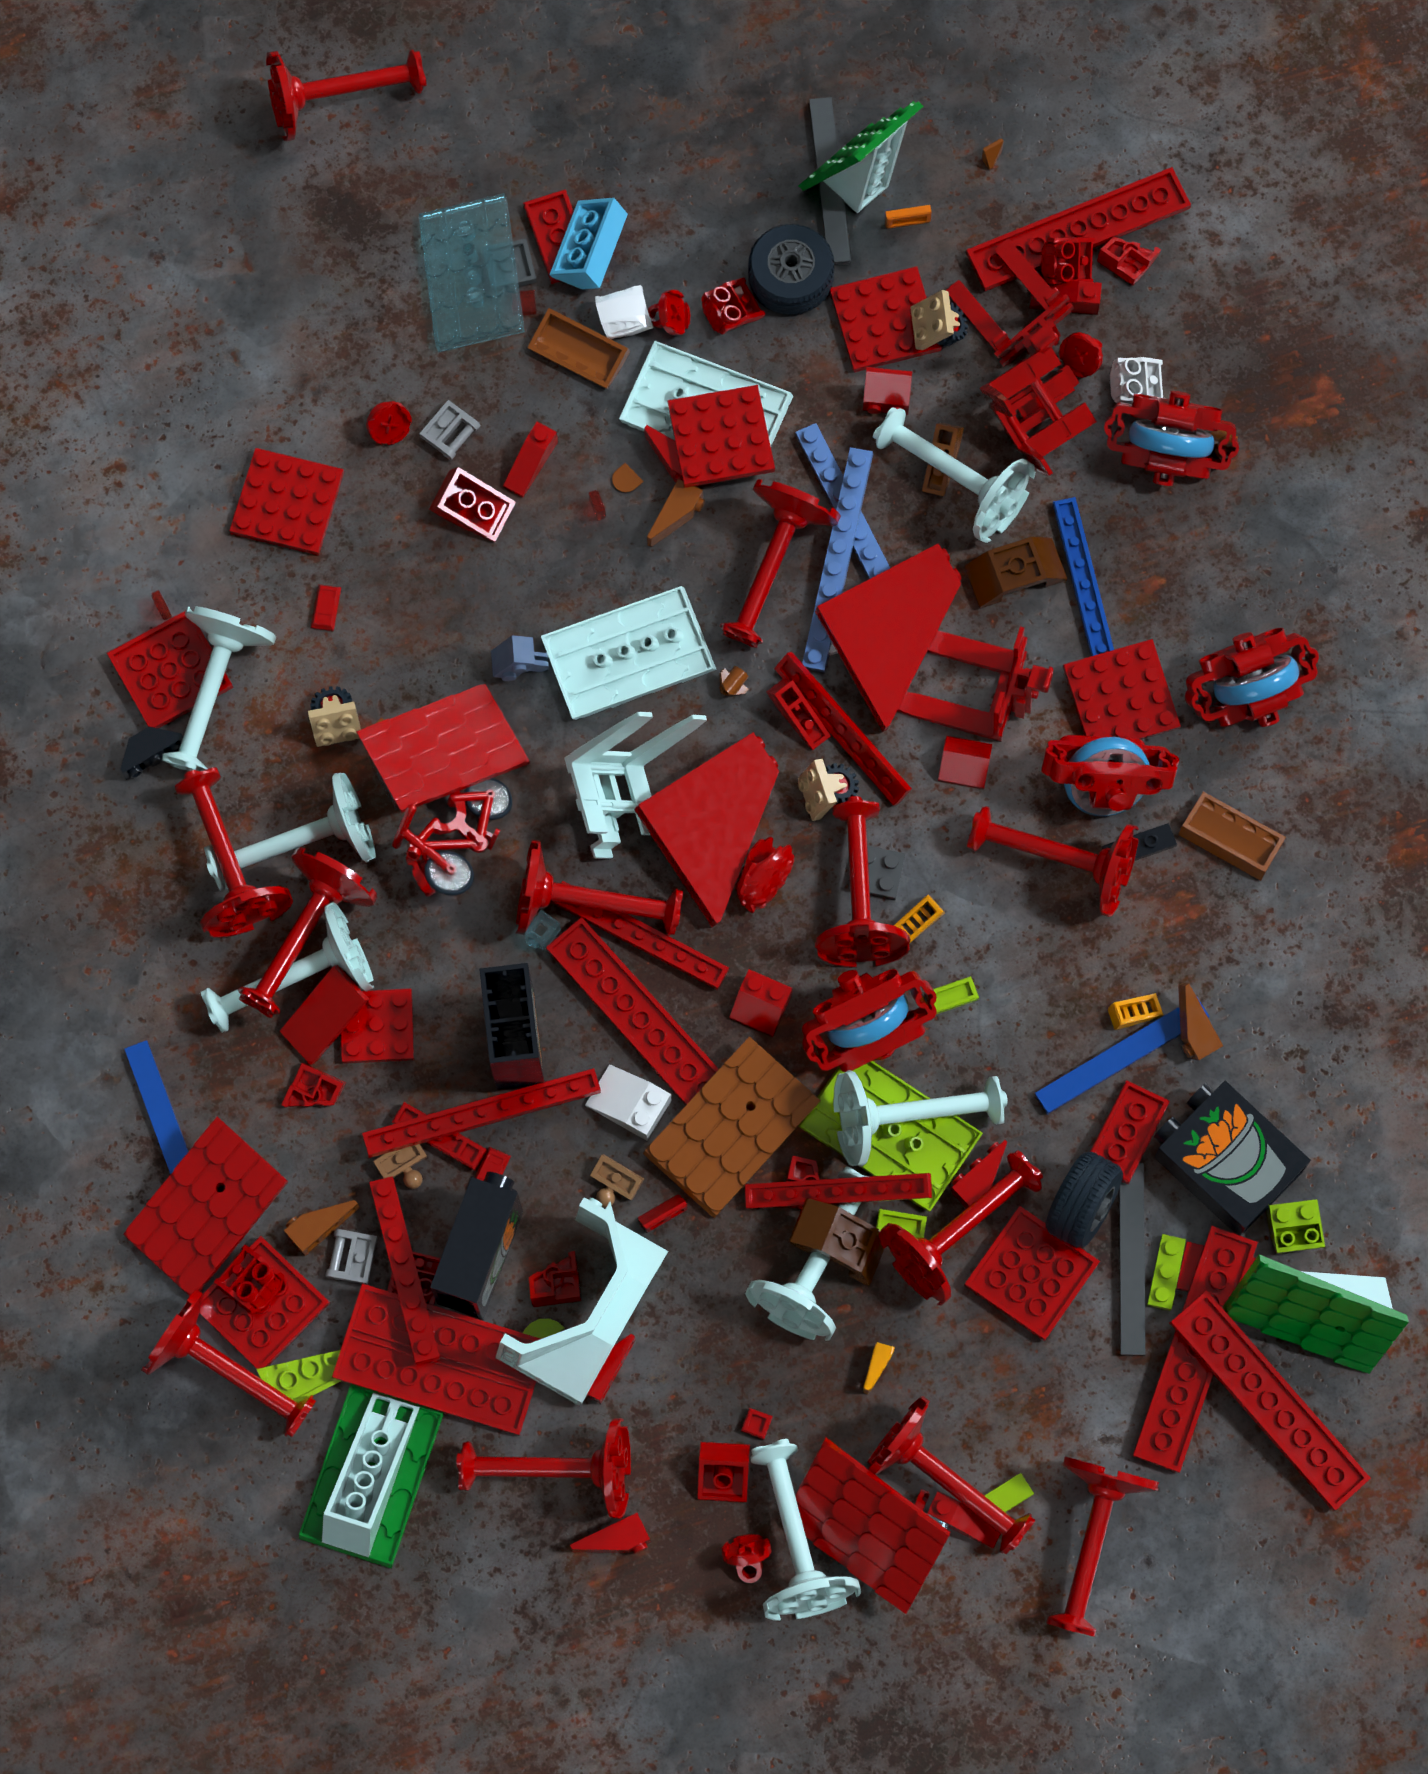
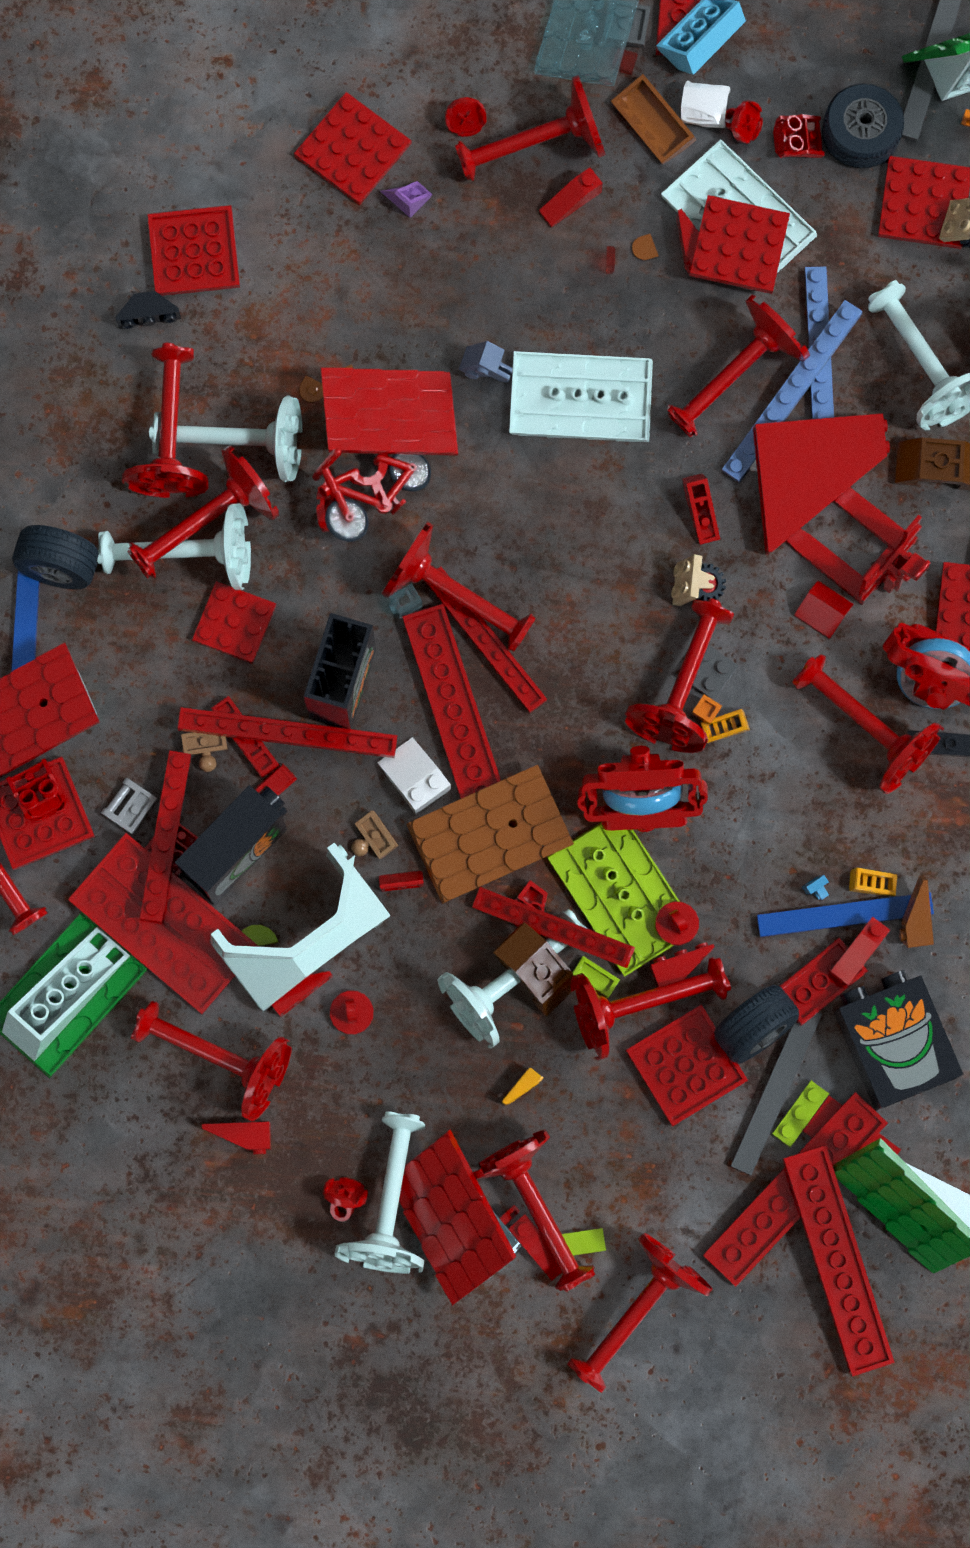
camera: 20 degrees right, 5 degrees up
clear red tile [151,590,172,620] -> none
light aqua piece [162,606,276,771] -> none
lime wing [256,1350,340,1403] -> none
red tile [280,965,369,1065] -> none
red slope [282,1063,346,1107] -> none
dark orange slope [284,1200,360,1256] -> none
tan plate [308,686,361,747] -> none
red tile [311,584,341,631] -> none
light grey plate [419,400,481,460] -> none
red slope [429,467,516,542] -> none
red slope [529,1251,581,1307] -> none
light aqua piece [564,712,707,859] -> none
red slope [634,732,779,928] -> none
dark orange slope [647,479,705,547] -> none
red slope [698,1442,750,1502] -> none
dark orange piece [719,666,748,696] -> none
red slope [729,969,793,1037] -> none
red head [735,837,794,913] -> none
red tile [741,1408,773,1440] -> none
red plate [774,652,912,806] -> none
light aqua piece [833,1070,1007,1167] -> none
slope [863,367,912,415] -> none
dark orange slope [922,423,964,496] -> none
lime tile [933,976,979,1015] -> none
lime slope [1266,1199,1325,1254] -> none
none -> black wheel [12,525,99,590]
none -> dark orange piece [299,376,323,402]
none -> red tile [330,991,374,1035]
none -> medium lavender slope [380,181,432,218]
none -> red piece [455,75,606,181]
none -> red tile [655,902,699,946]
none -> orange tile [692,694,722,725]
none -> dark azure tile [802,875,829,900]
none -> red slope [829,917,890,986]

